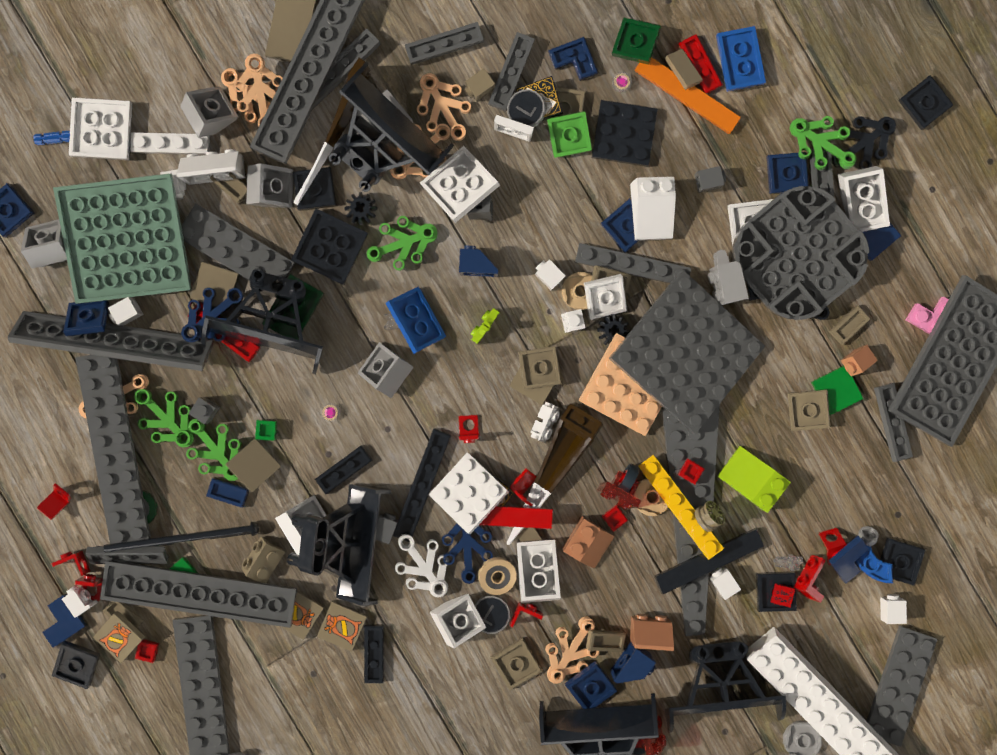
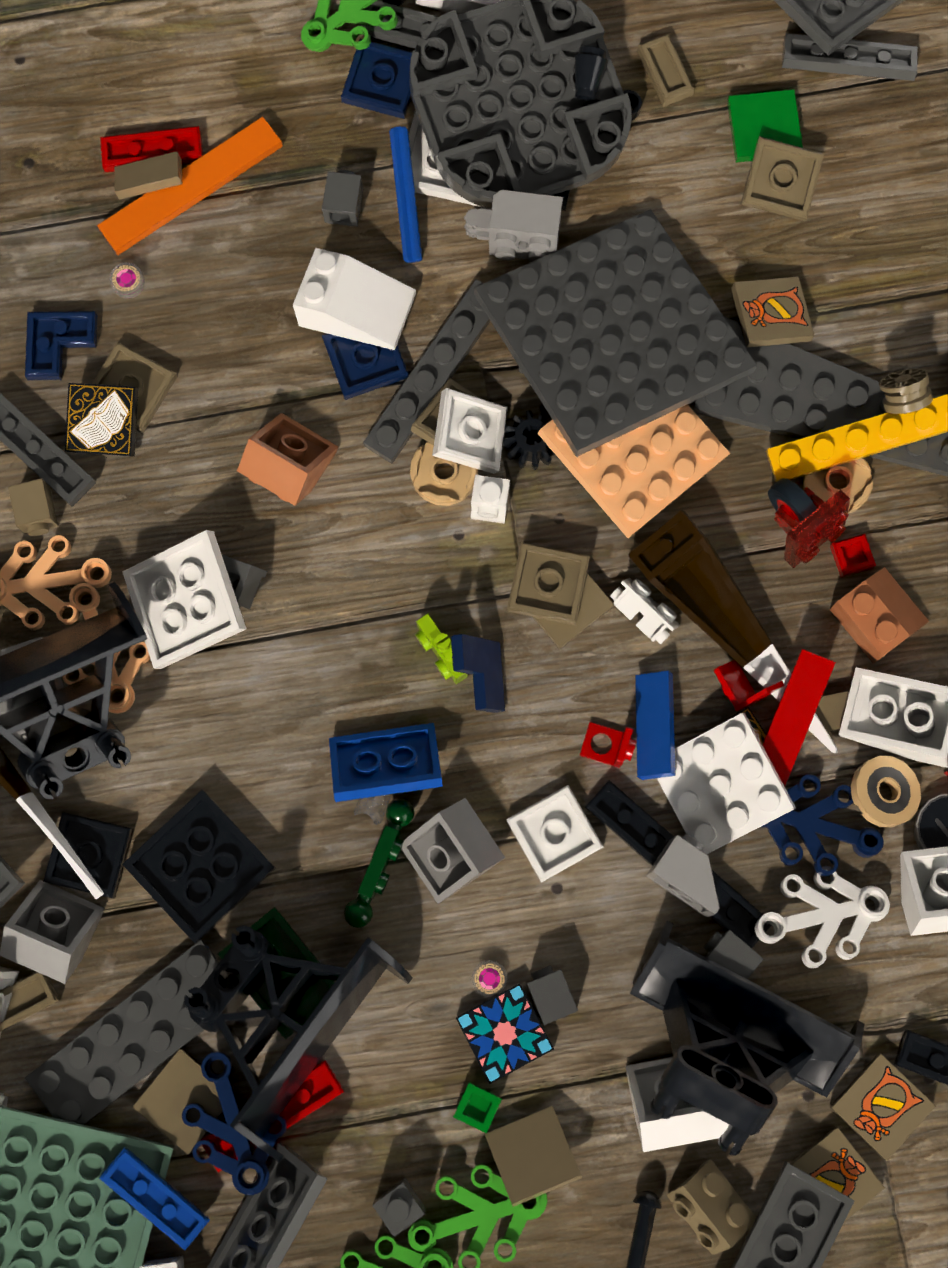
camera: 65 degrees left, 10 degrees down
dark blue tile [206,478,249,508] -> none
black tile [315,445,373,494] -> none
black gear [344,192,378,225] -> none
bright green plant [367,216,438,271] -> none
dark blue slope [459,245,498,277] -> none
white tile [494,115,534,142] -> none
black tile [507,89,546,127] -> none
white brick [535,259,565,290] -> none
bright green plate [547,111,592,158] -> none
black plate [592,100,658,167] -> none
dark green plate [612,17,661,65] -> none
red tile [677,458,705,485] -> none
blue plate [716,26,766,92] -> none
lime slope [717,446,791,513] -> none
nougat brick [840,345,878,376] -> none
none -> blue tile [99,1146,210,1250]
none -> nougat slope [237,413,339,506]
none -> dark green plate [344,798,414,928]
none -> blue axle [389,126,422,263]
none -> dark blue tile [451,634,505,713]
none -> tile [456,983,554,1084]
none -> white tile [506,785,604,883]
none -> dark grey brick [527,965,578,1025]
none -> black cone [575,46,608,101]
none -> blue tile [635,670,676,780]
none -> light grey slope [646,834,719,917]
none -> dark tan tile [731,277,815,348]

